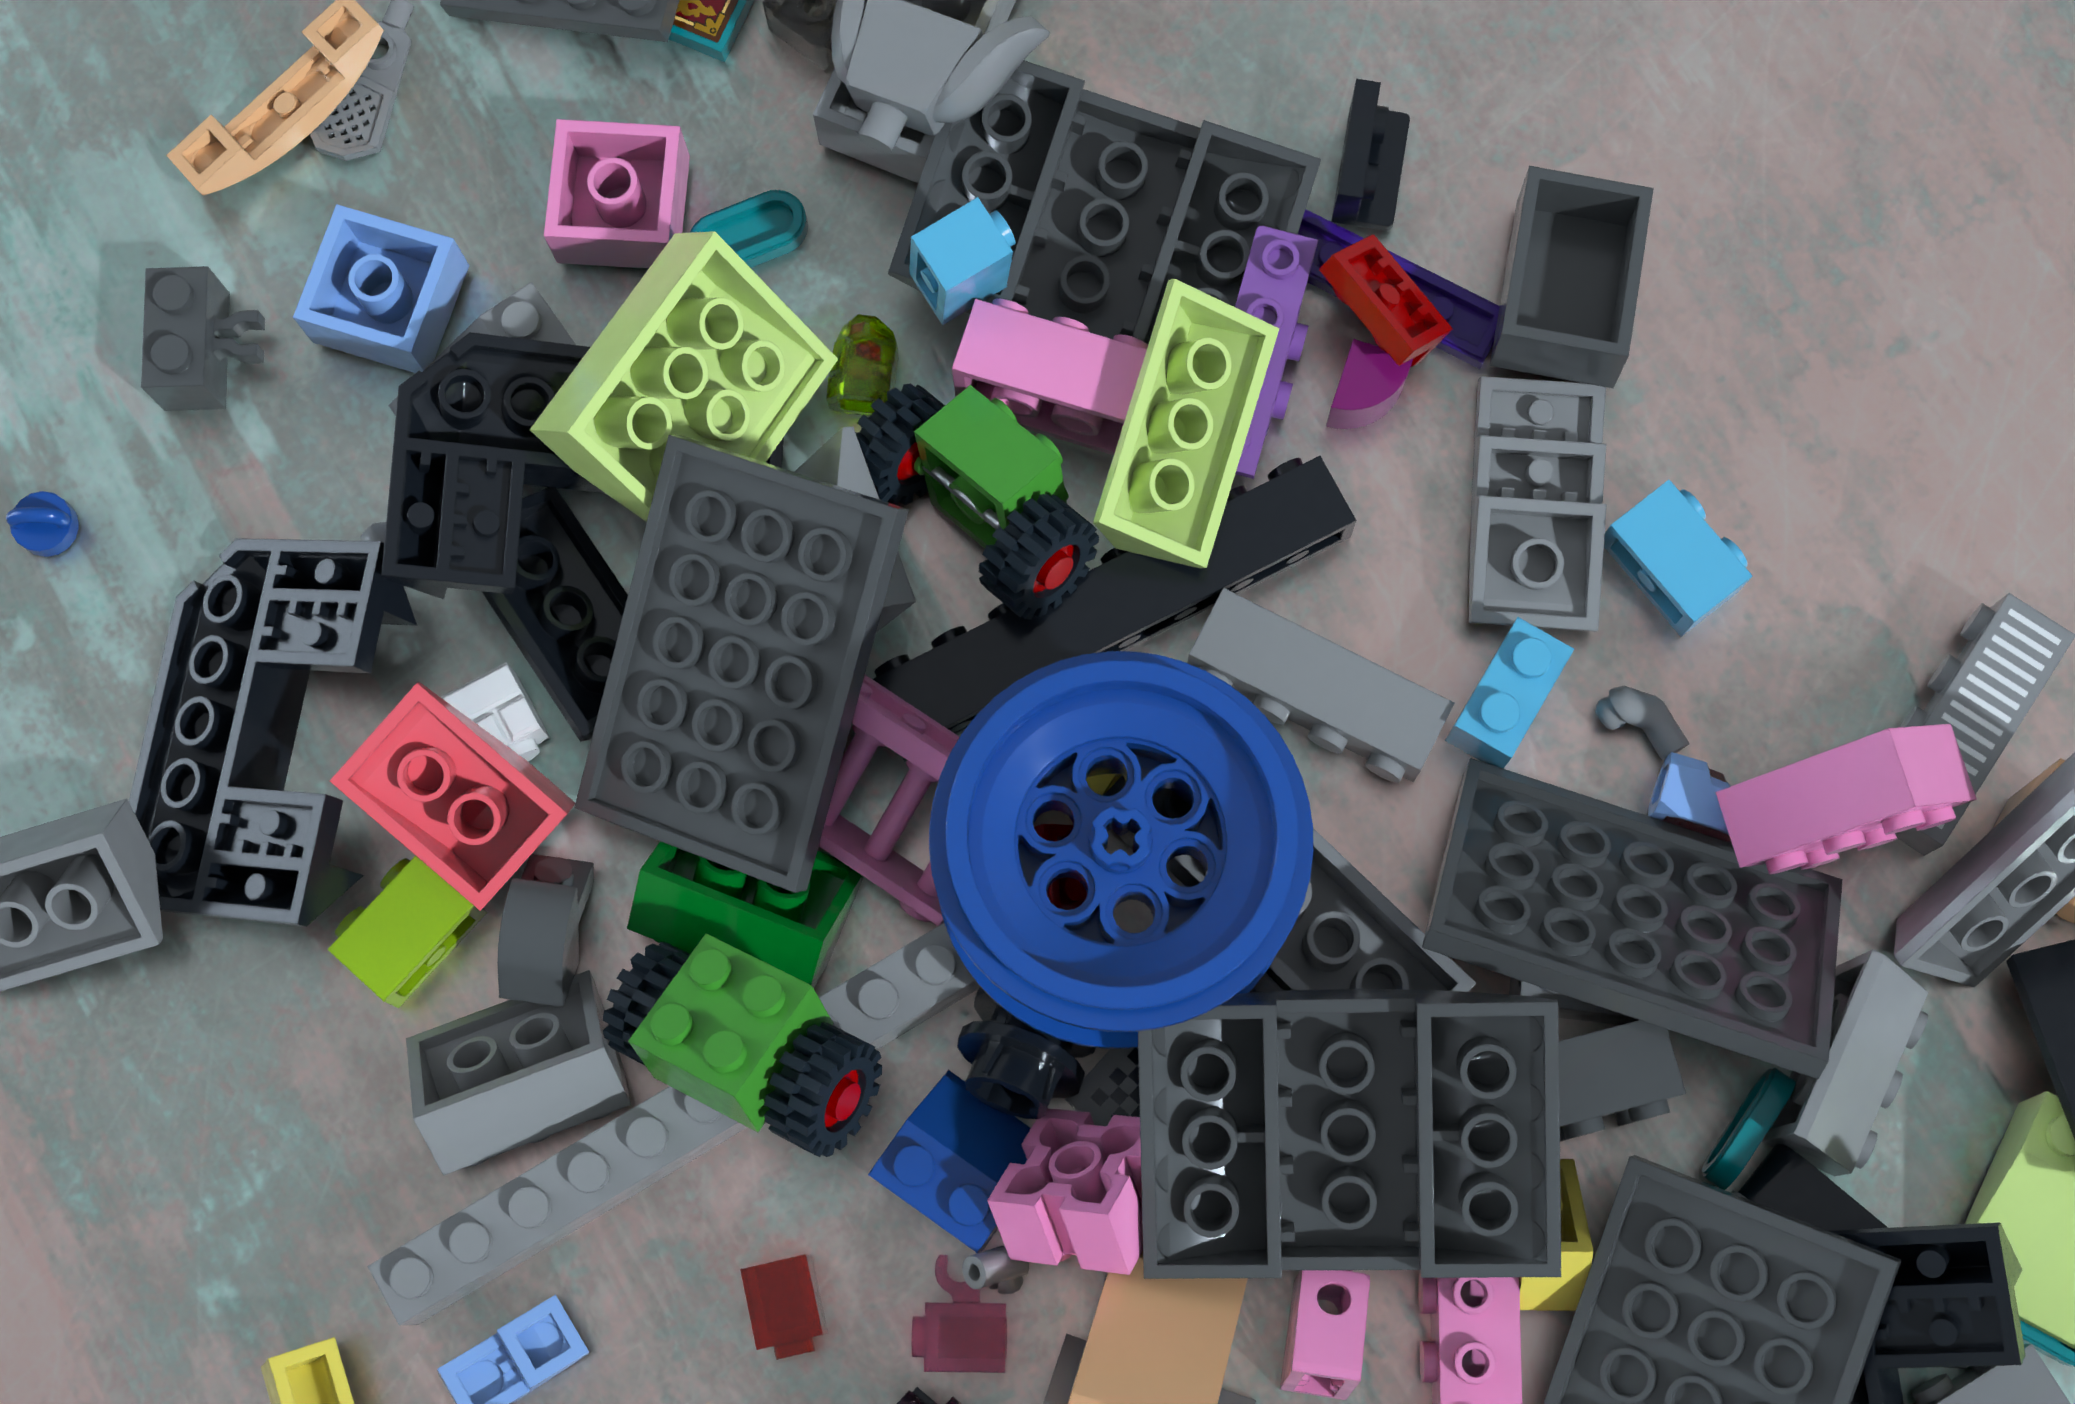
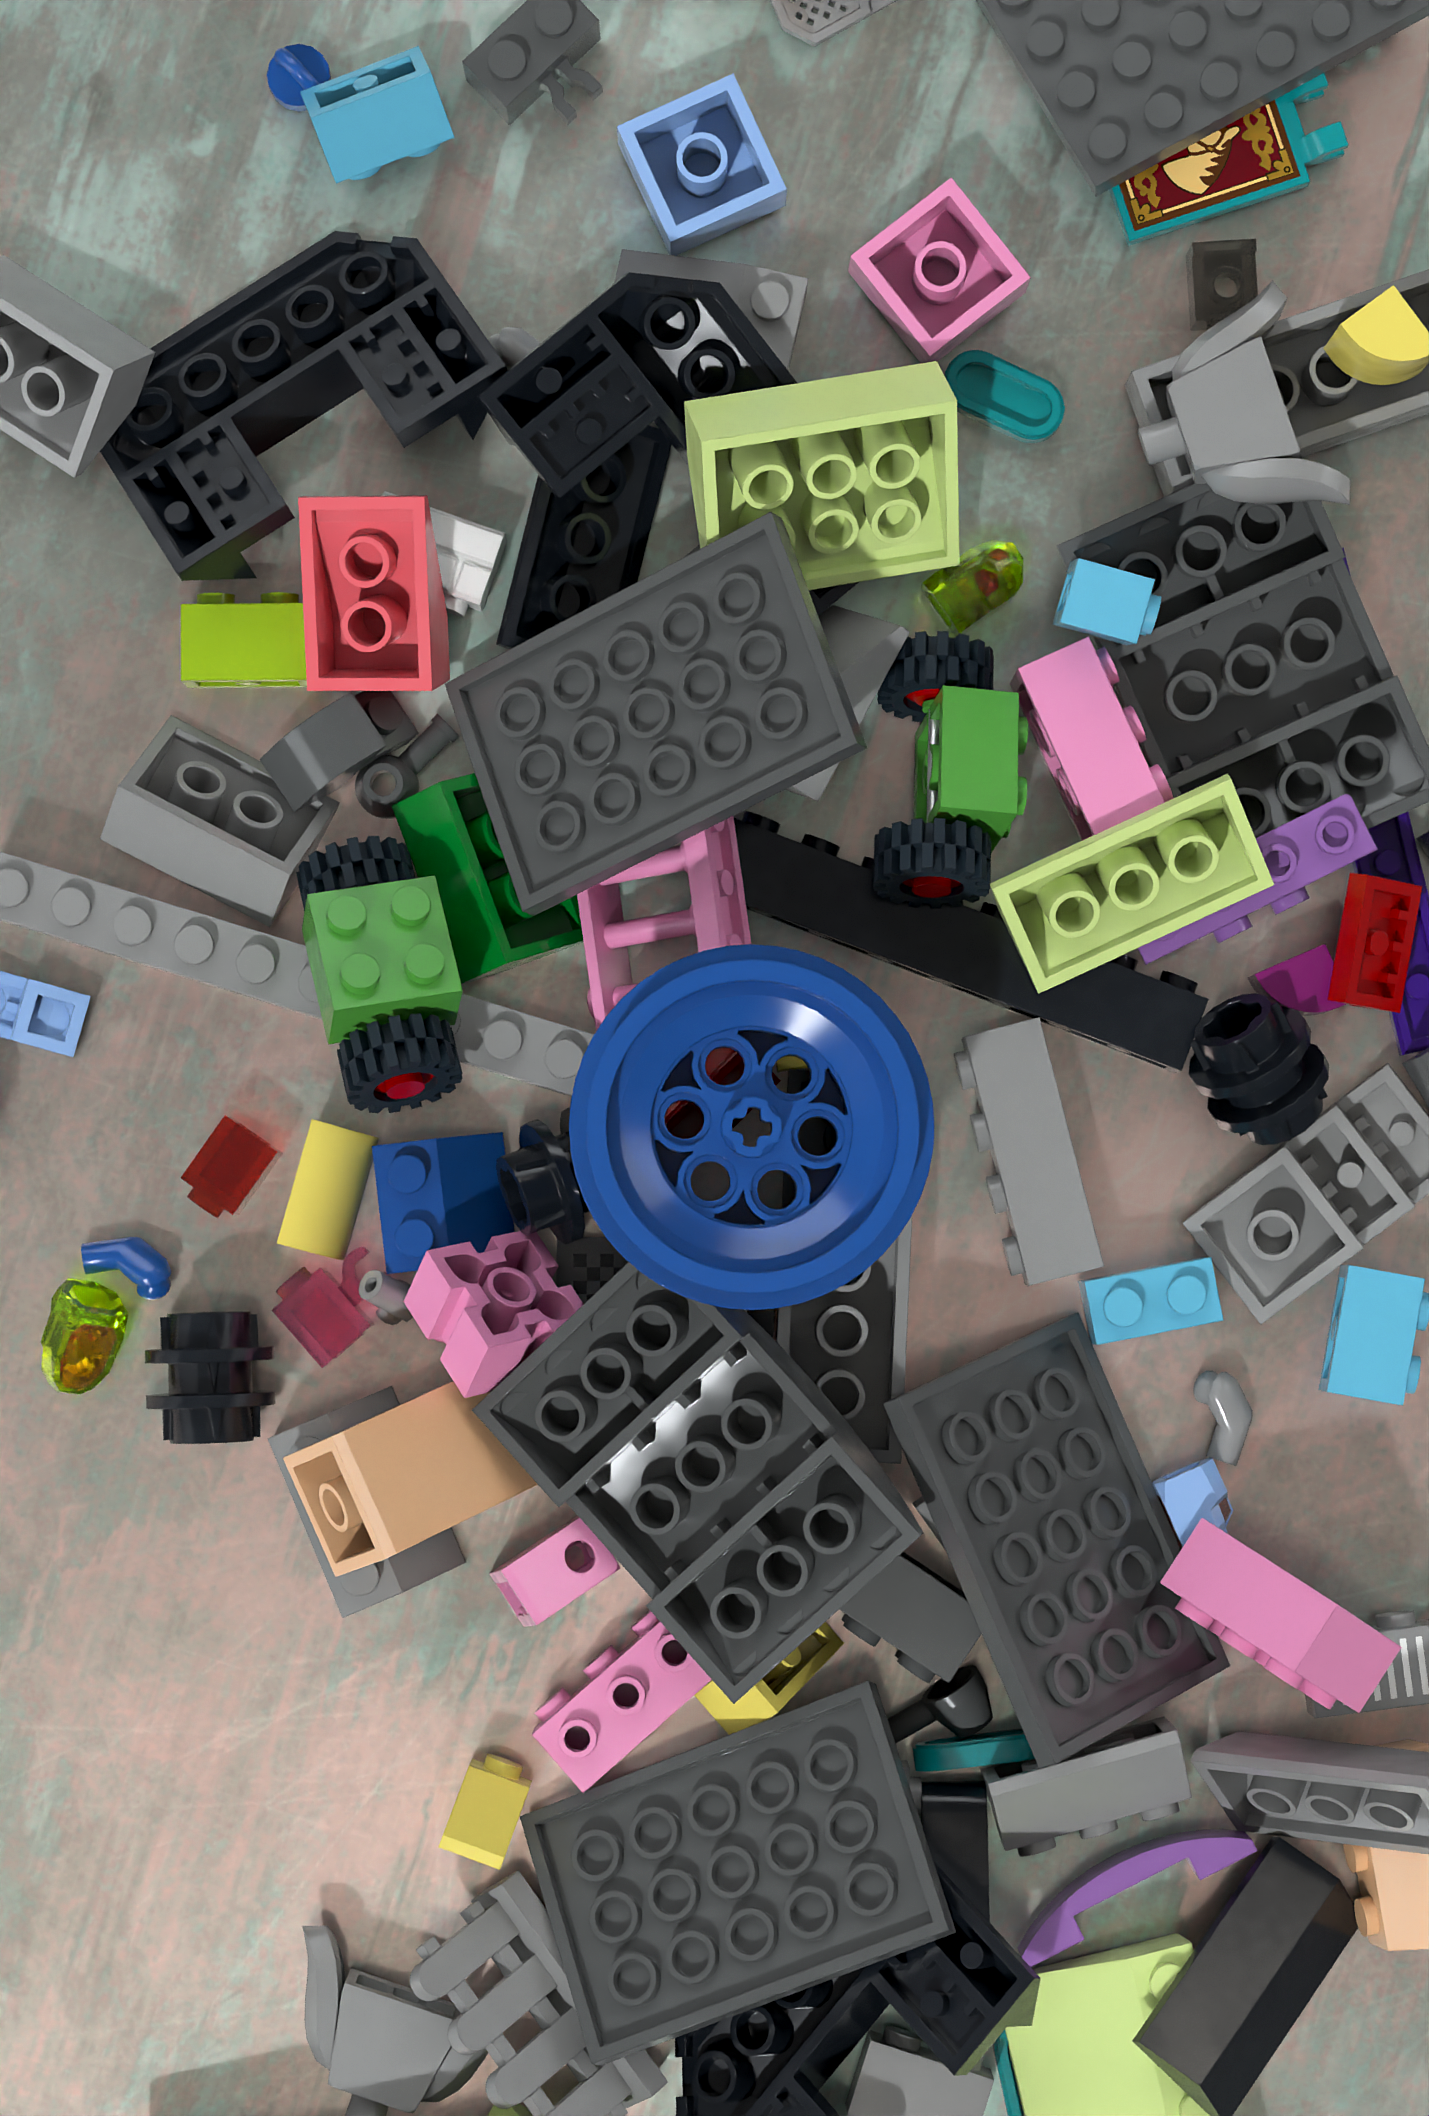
camera: 40 degrees right, 10 degrees up
none -> light yellow brick [277,1119,379,1260]
none -> medium azure brick [300,46,455,184]
none -> dark grey bar [355,714,459,819]
none -> dark grey bar [888,1665,993,1747]
none -> medium lavender slope [1017,1829,1258,1967]
none -> black piece [1189,993,1329,1145]

